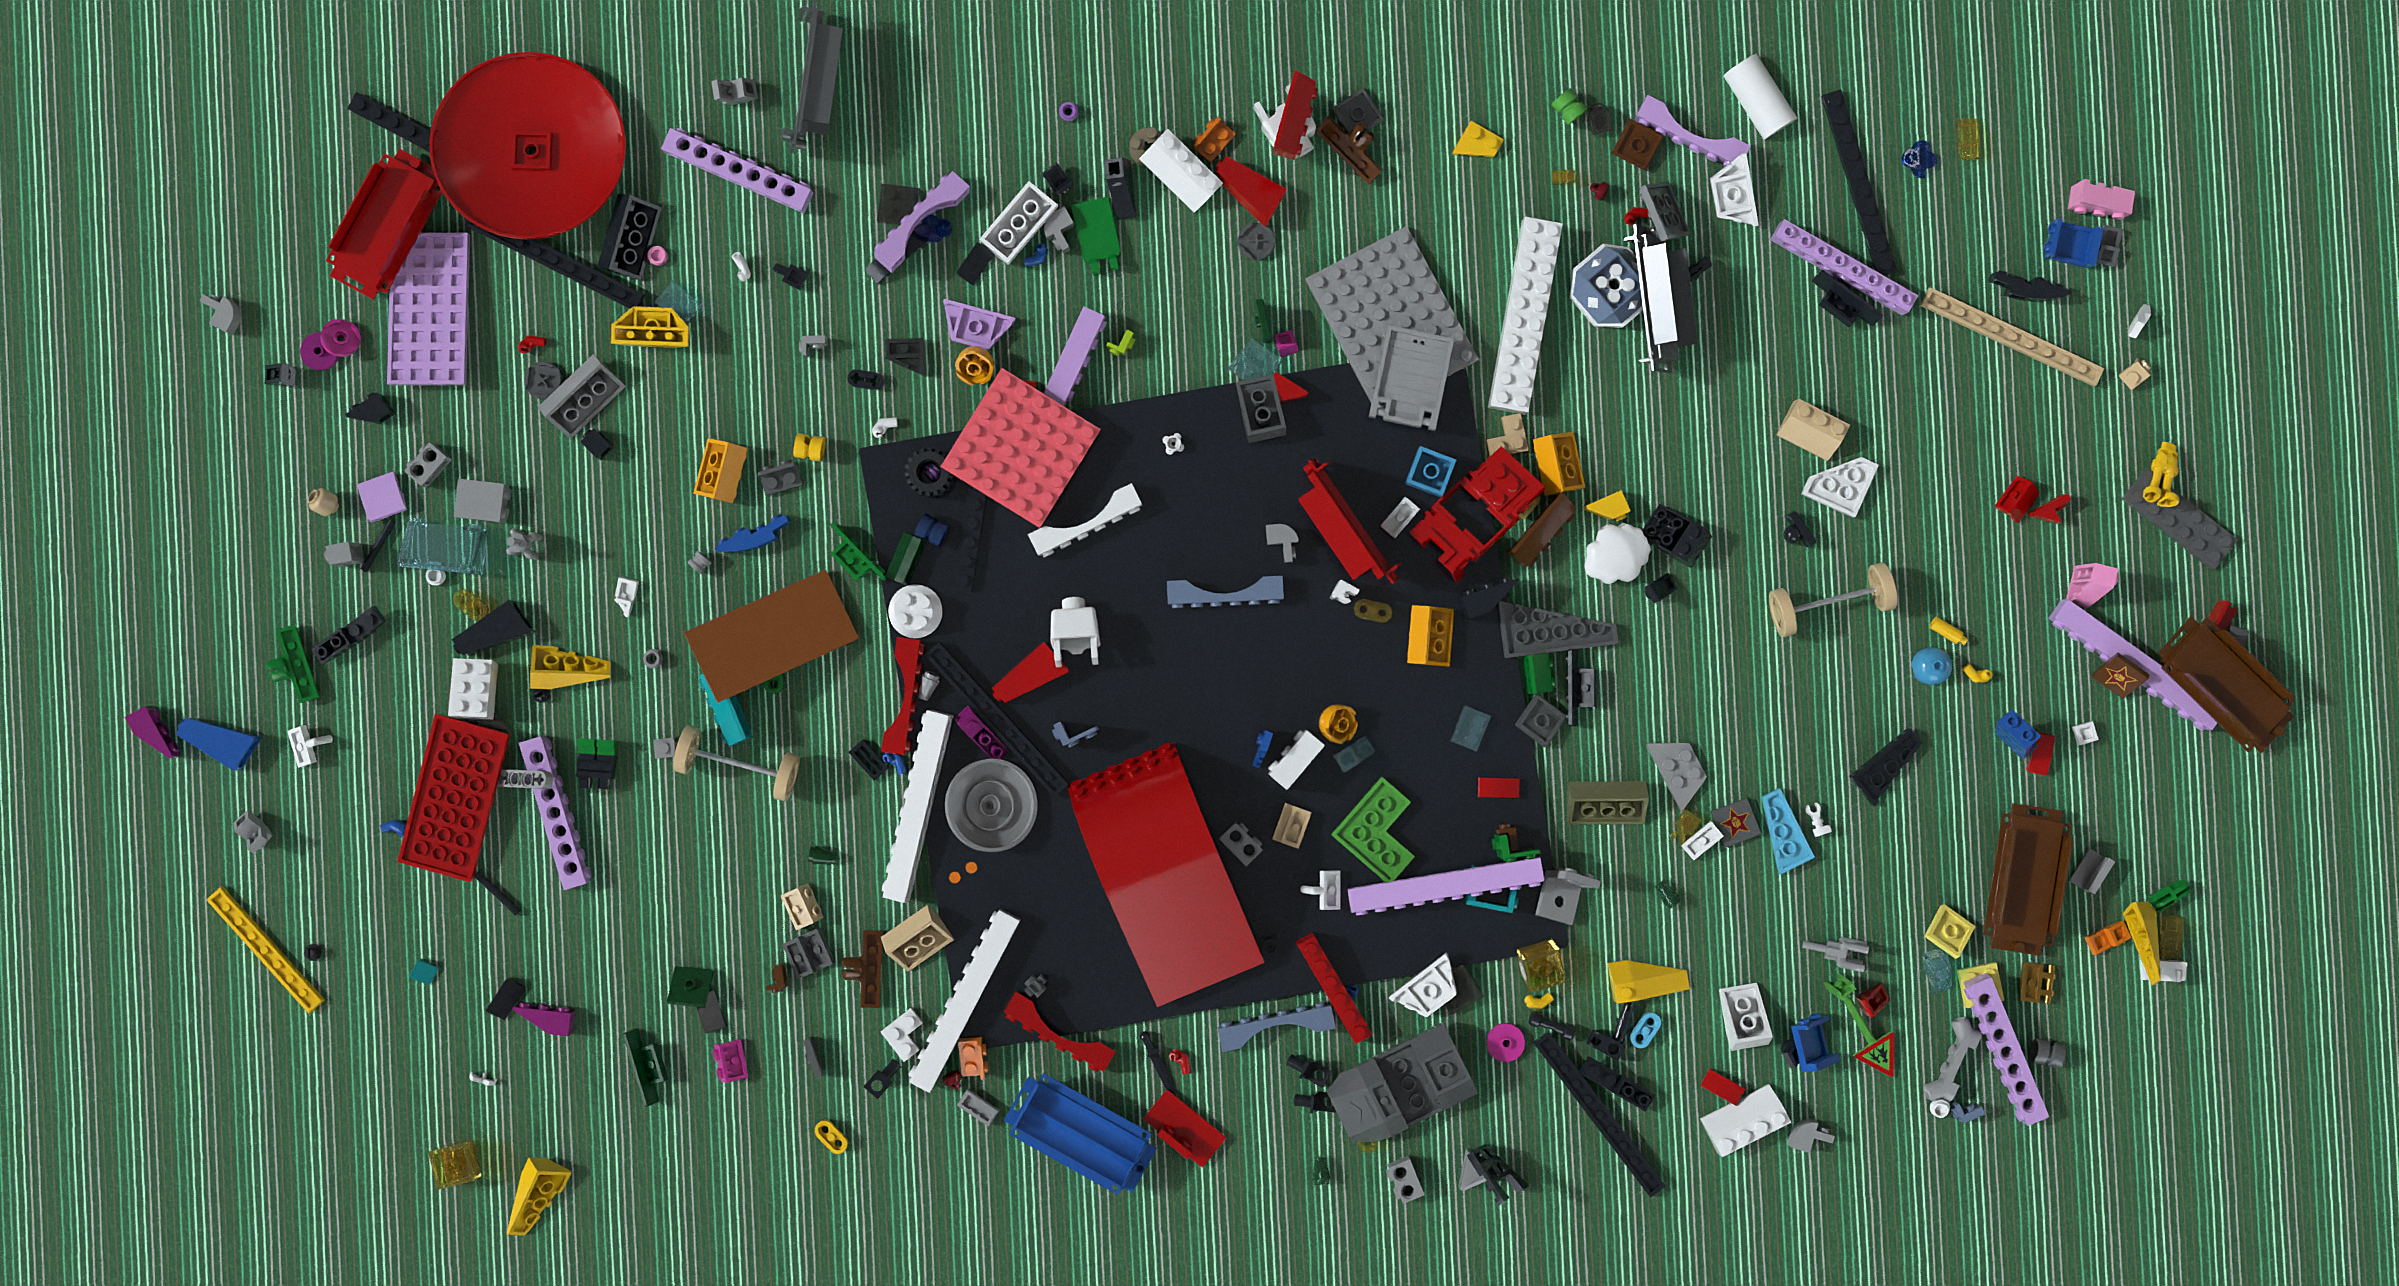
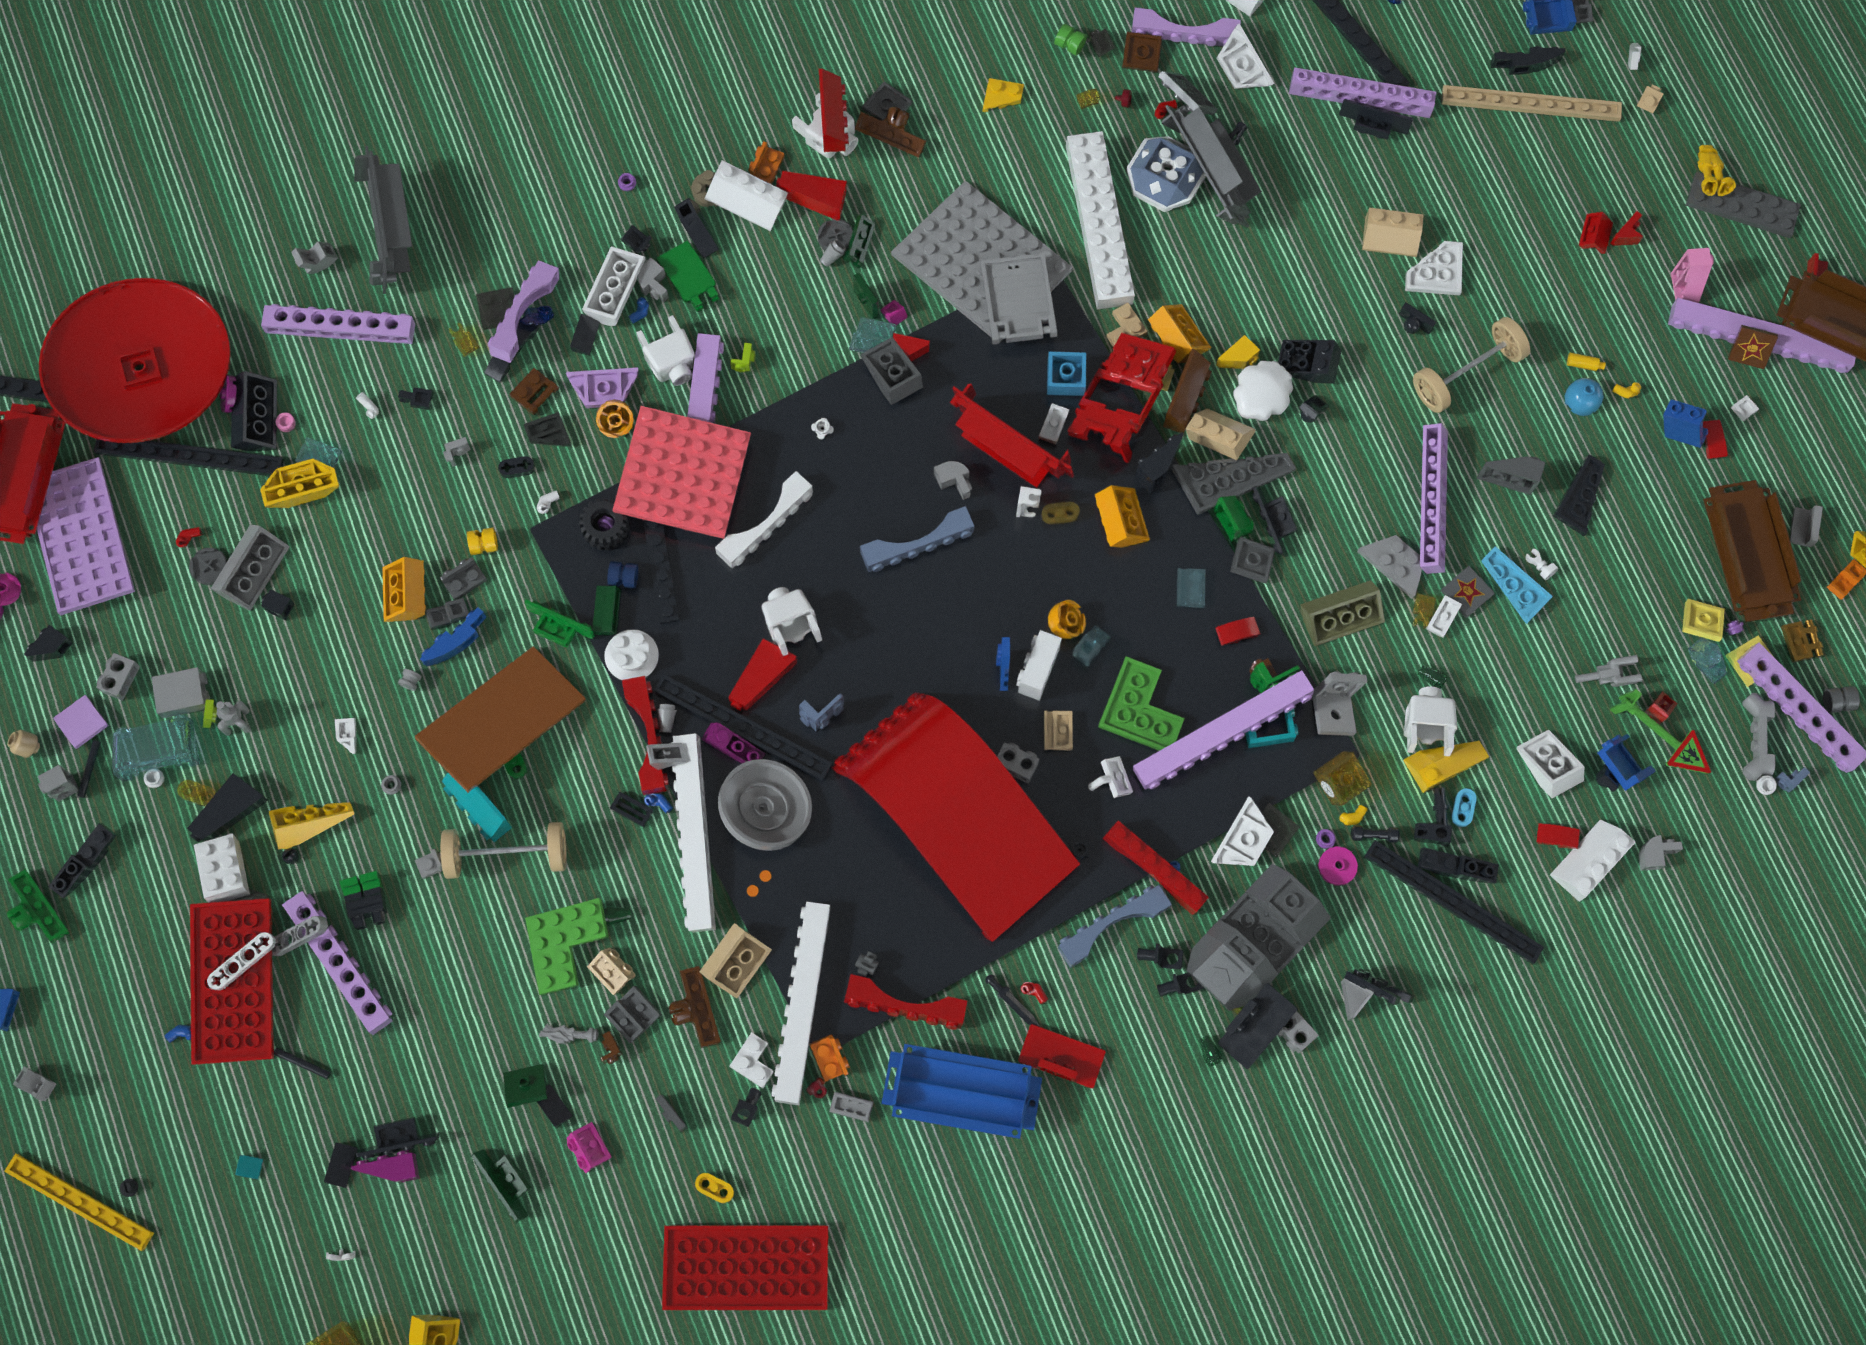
camera: 25 degrees left, 15 degrees down
white plate [287,725,333,768] -> none
none -> lime plate [203,699,217,728]
none -> white beam [207,932,276,990]
none -> magenta plate [220,375,237,413]
none -> black bracket [356,1117,439,1159]
none -> dark grey slope [425,598,469,630]
none -> clear yellow plate [449,323,480,357]
none -> reddish brown plate [509,368,559,415]
none -> bright green plate [525,898,609,995]
none -> light grey piece [539,1023,598,1044]
none -> white piece [636,315,695,386]
none -> light grey slope [646,743,686,770]
none -> red plate [662,1226,828,1310]
none -> light grey cone [820,239,846,267]
none -> dark green plate [843,214,876,268]
none -> tan slope [1186,408,1256,460]
none -> black bracket [1218,983,1298,1069]
none -> medium lavender plate [1316,829,1336,849]
none -> white piece [1404,687,1457,756]
none -> lavender brick [1420,423,1448,574]
none -> dark grey slope [1476,456,1545,495]
none -> medium lavender plate [1724,620,1744,636]

